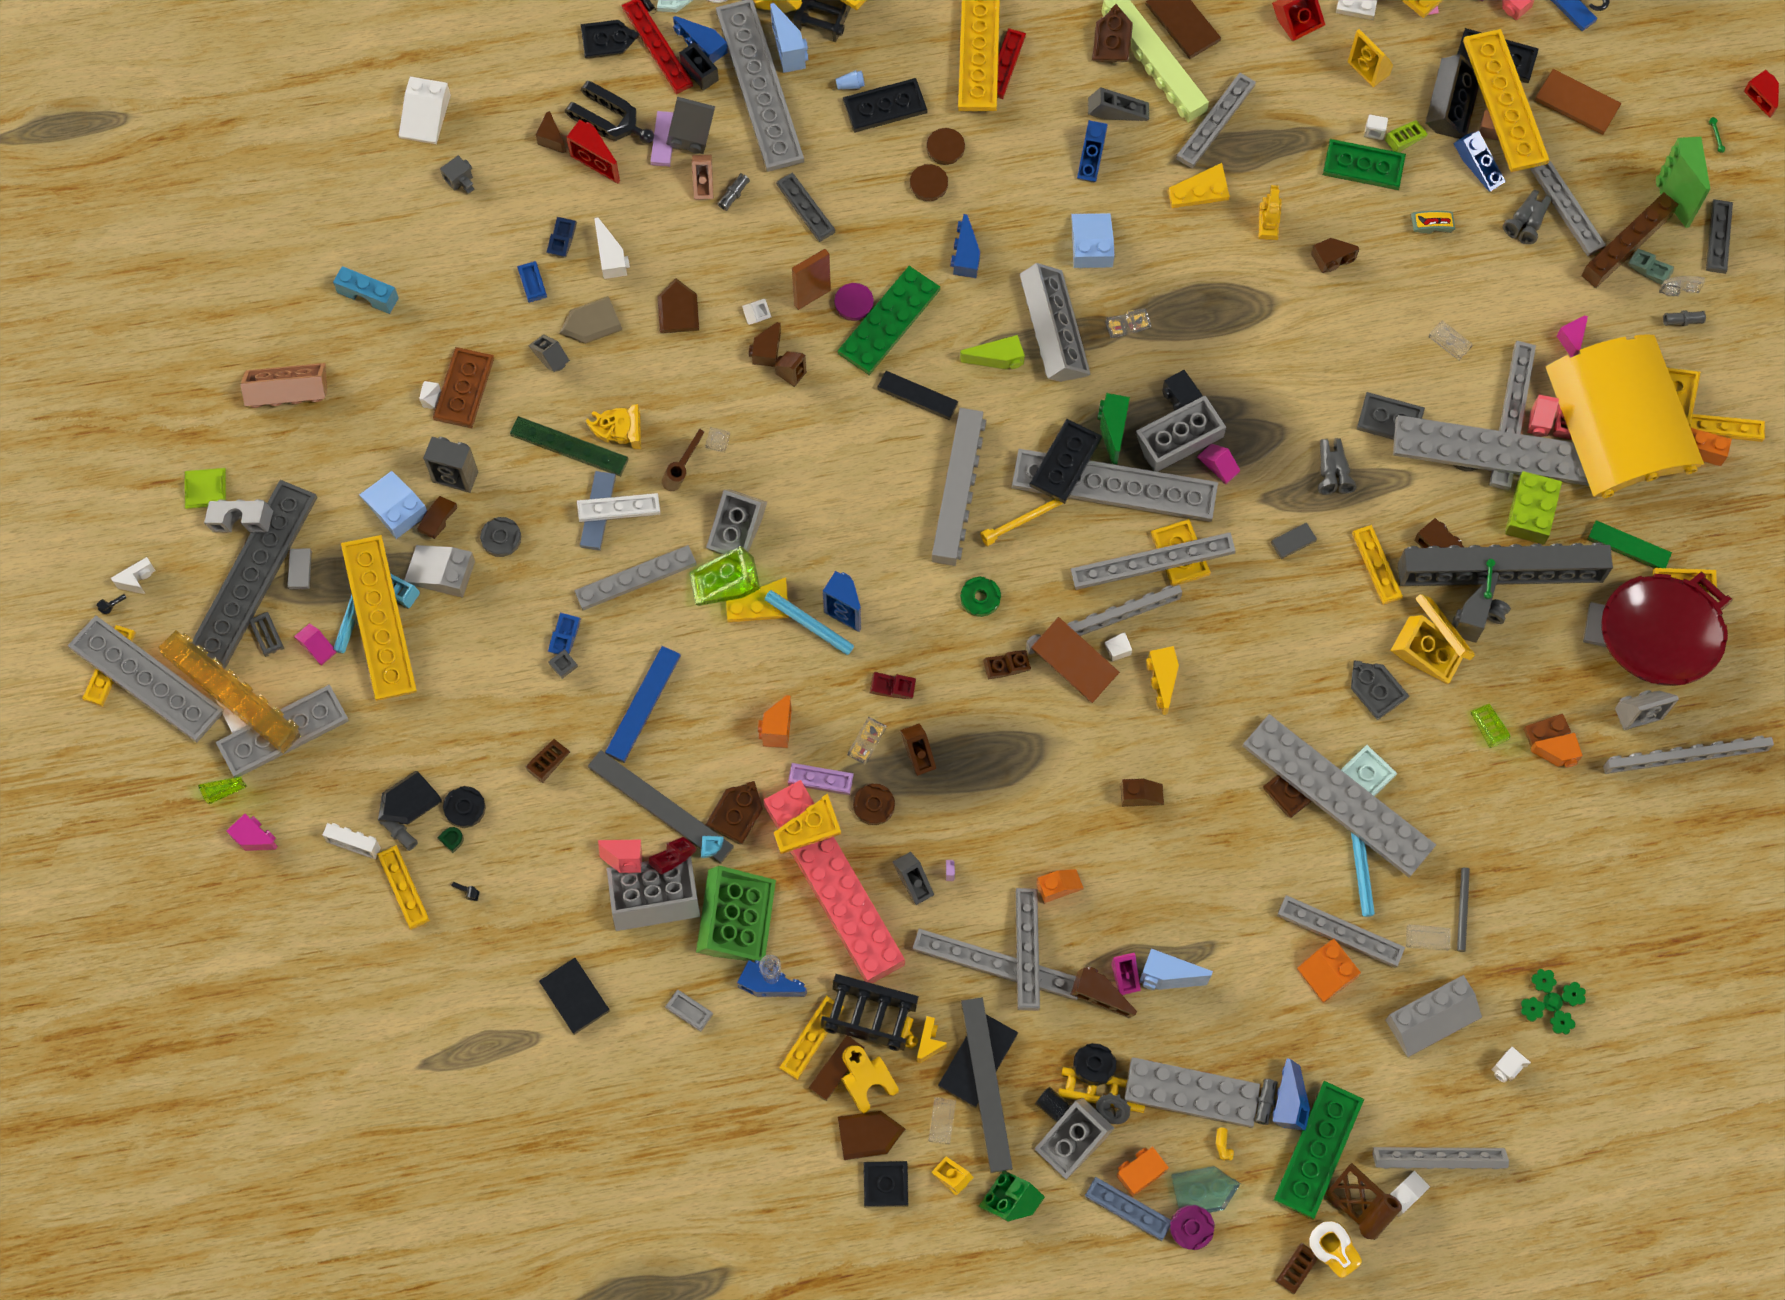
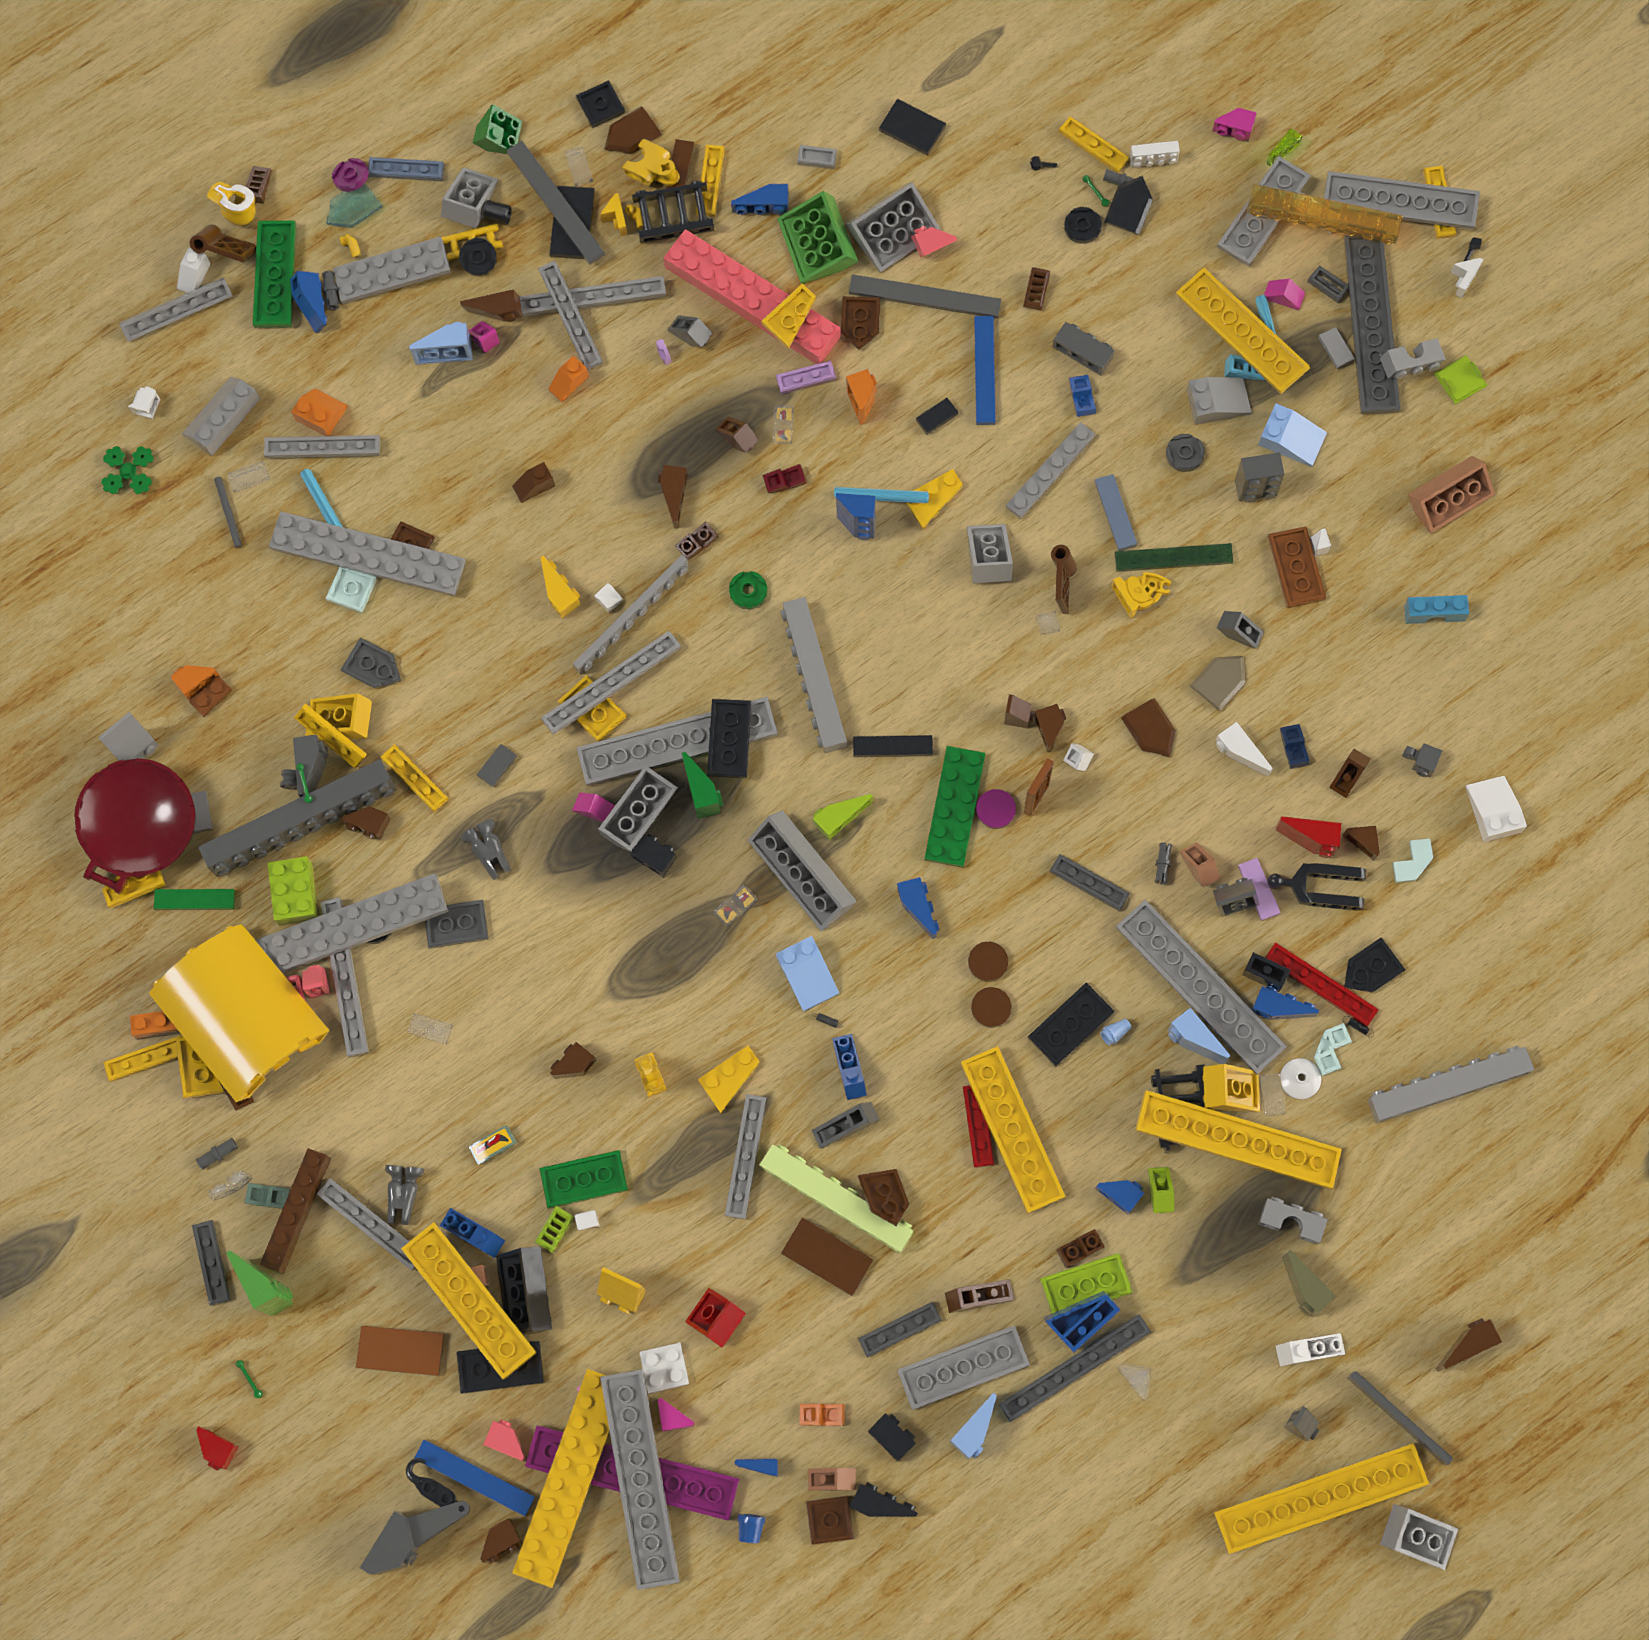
camera: 160 degrees right, 5 degrees up
reddish brown slope [417,496,457,539] -> none
dark green tile [437,827,464,853] -> none
blue tile [517,261,547,303] -> none
dark grey tile [548,649,578,679] -> none
white tile [577,493,660,522] -> none
dark red slope [649,837,696,875] -> none
clear neon green slope [690,546,760,606] -> none
medium azure tile [701,836,724,858] -> none
clear axle [759,955,781,984] -> none
reddish brown tile [853,783,895,825] -> none
yellow slope [931,1157,974,1195] -> none
yellow piece [980,499,1068,547] -> none
dark orange tile [1031,617,1120,703] -> none
dark grey gear [1096,1092,1131,1124] -> none
orange brick [1116,1146,1169,1197] -> none
clear neon green slope [1470,703,1511,748] -> none
dark pink slope [1556,315,1588,357] -> none
light grey plate [1603,736,1774,774] -> none
none -> reddish brown slope [658,465,688,529]
none -> dark grey piece [812,1013,841,1028]
none -> black tile [916,398,958,435]
none -> dark grey brick [1053,322,1115,376]
none -> green hinge [1082,175,1109,207]
none -> reddish brown slope [1329,749,1371,798]
none -> light aqua tile [1392,839,1433,883]

